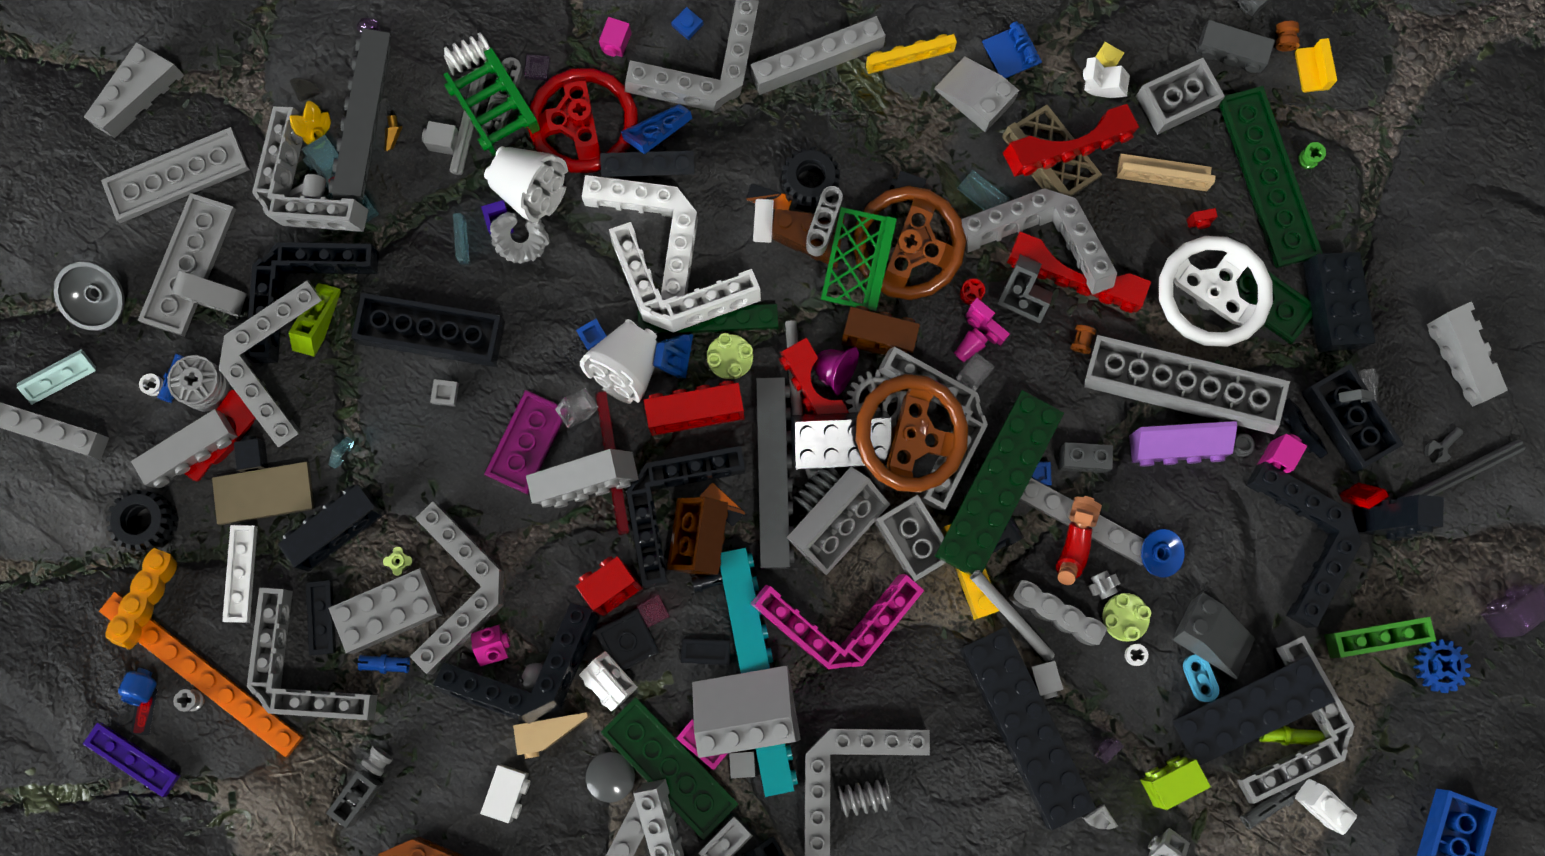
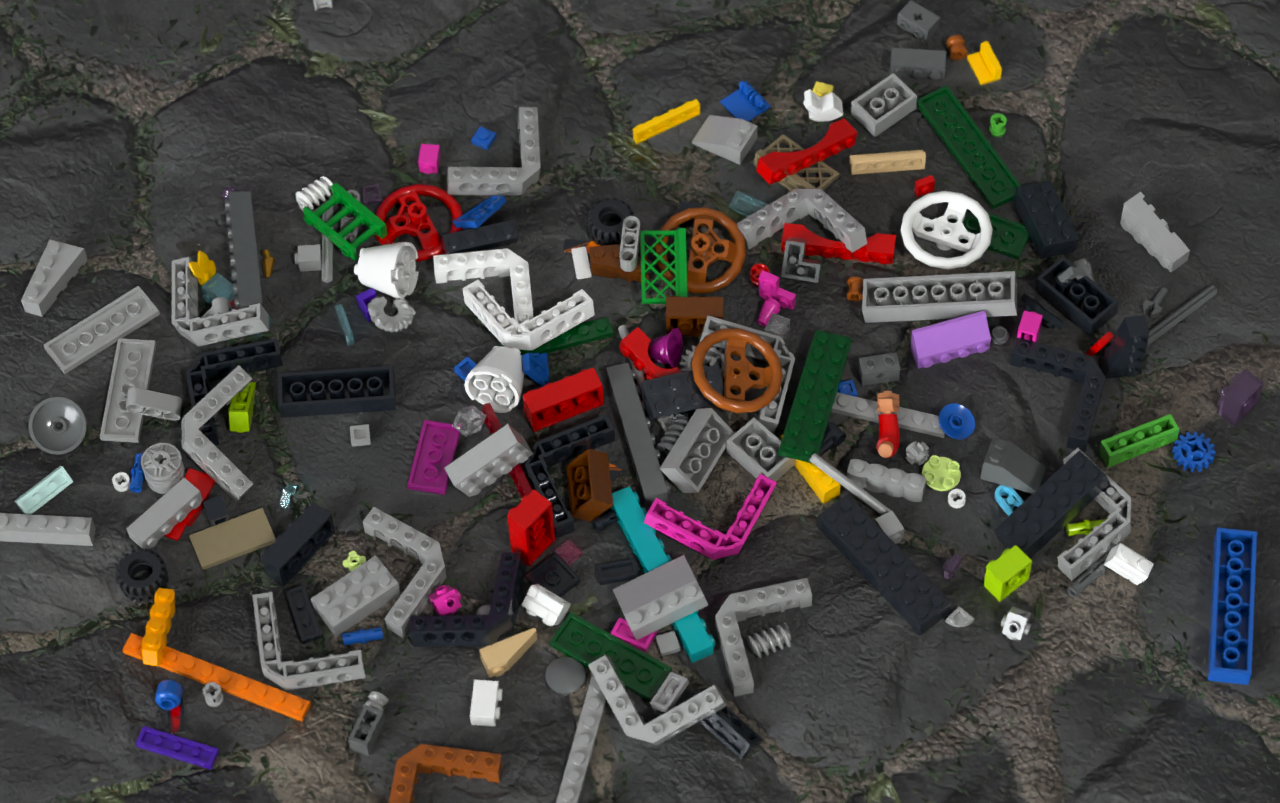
camera: 10 degrees left, 20 degrees down
white plate [222,525,258,623] -> none
yellowish green dish [707,333,753,379] -> none
light grey brick [751,16,886,95] -> none

